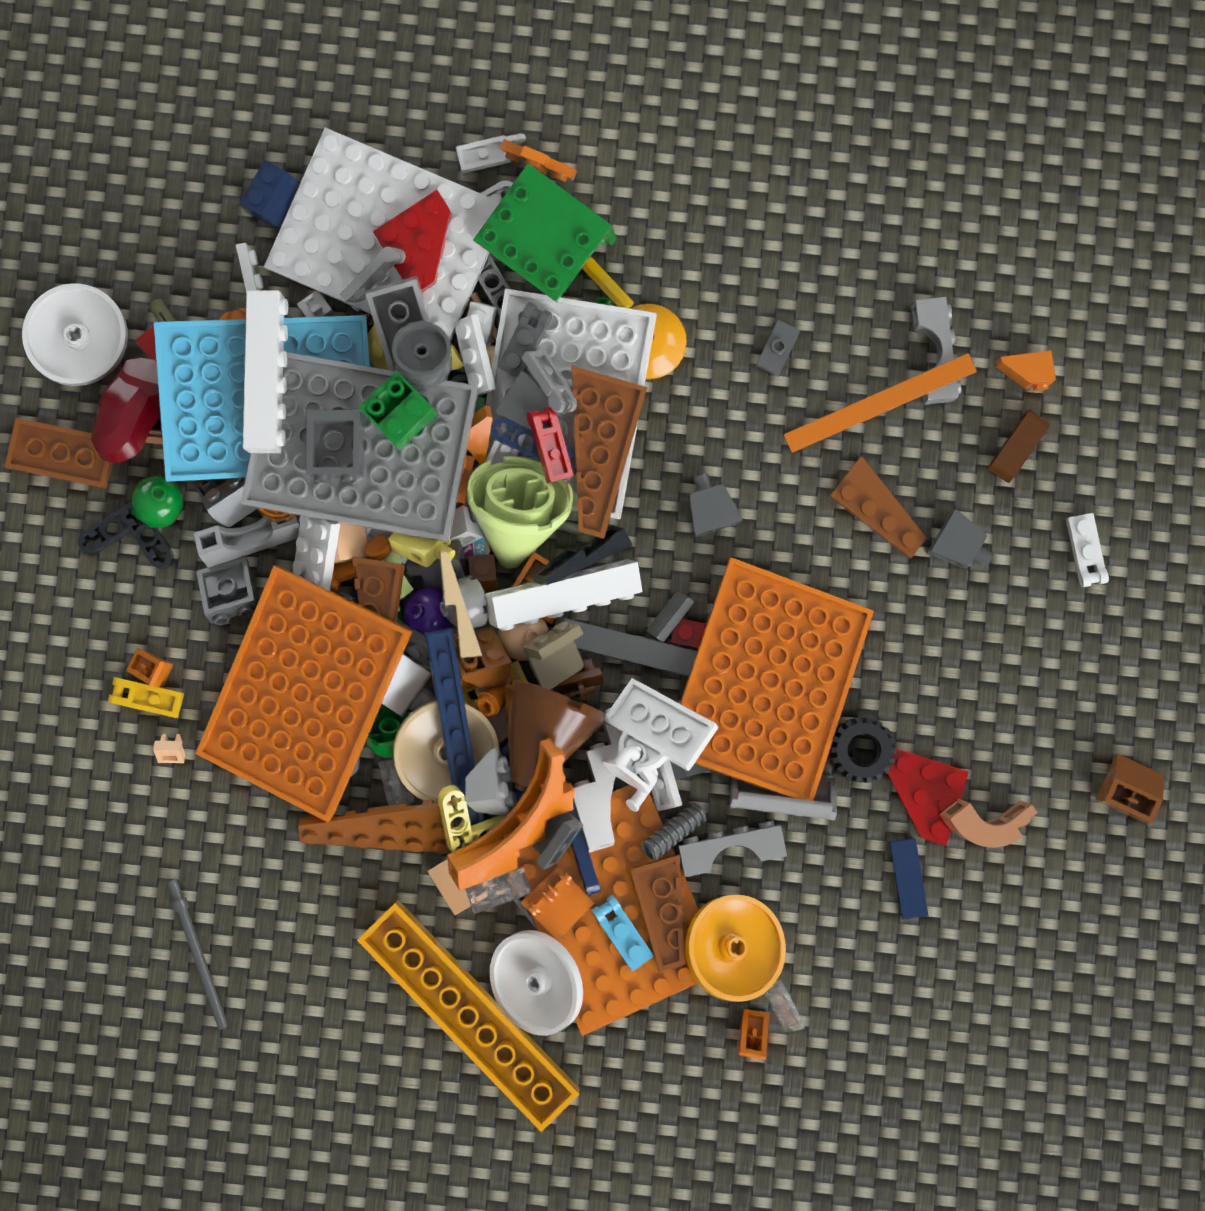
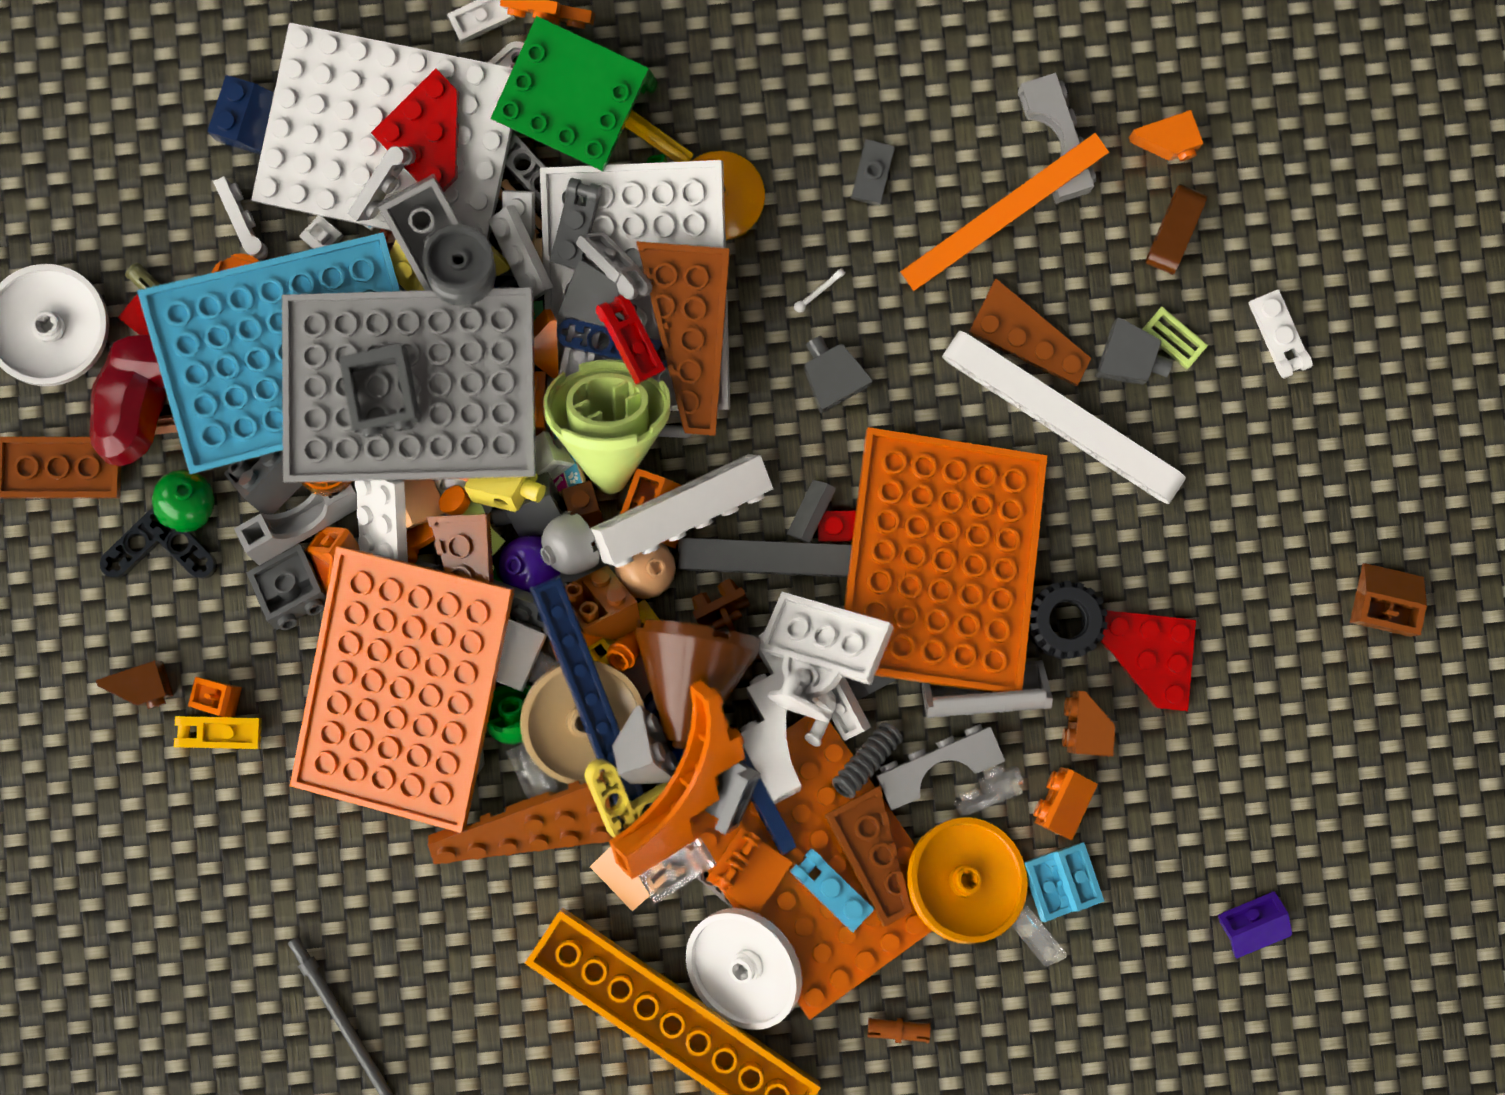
camera: 10 degrees left, 0 degrees up
light nougat tile [153,734,186,763] -> none
white brick [243,291,288,453] -> none
green slope [358,370,438,451] -> none
tan slope [439,551,482,658] -> none
dark tan bracket [523,622,584,690] -> none
black slope [531,526,633,585] -> none
orange slope [736,1009,769,1060] -> none
dark blue tile [889,838,929,920] -> none
nougat arch [939,799,1037,848] -> none
none -> reddish brown slope [96,660,174,709]
none -> orange slope [305,527,360,596]
none -> white hinge [794,268,846,313]
none -> dark orange pin [867,1018,931,1043]
none -> white beam [942,331,1186,504]
none -> clear plate [954,765,1024,816]
none -> medium azure slope [1024,842,1104,922]
none -> orange slope [1033,767,1098,840]
none -> dark orange slope [1062,691,1115,757]
none -> yellowish green tile [1142,307,1208,369]
none -> dark purple panel [1218,891,1292,958]

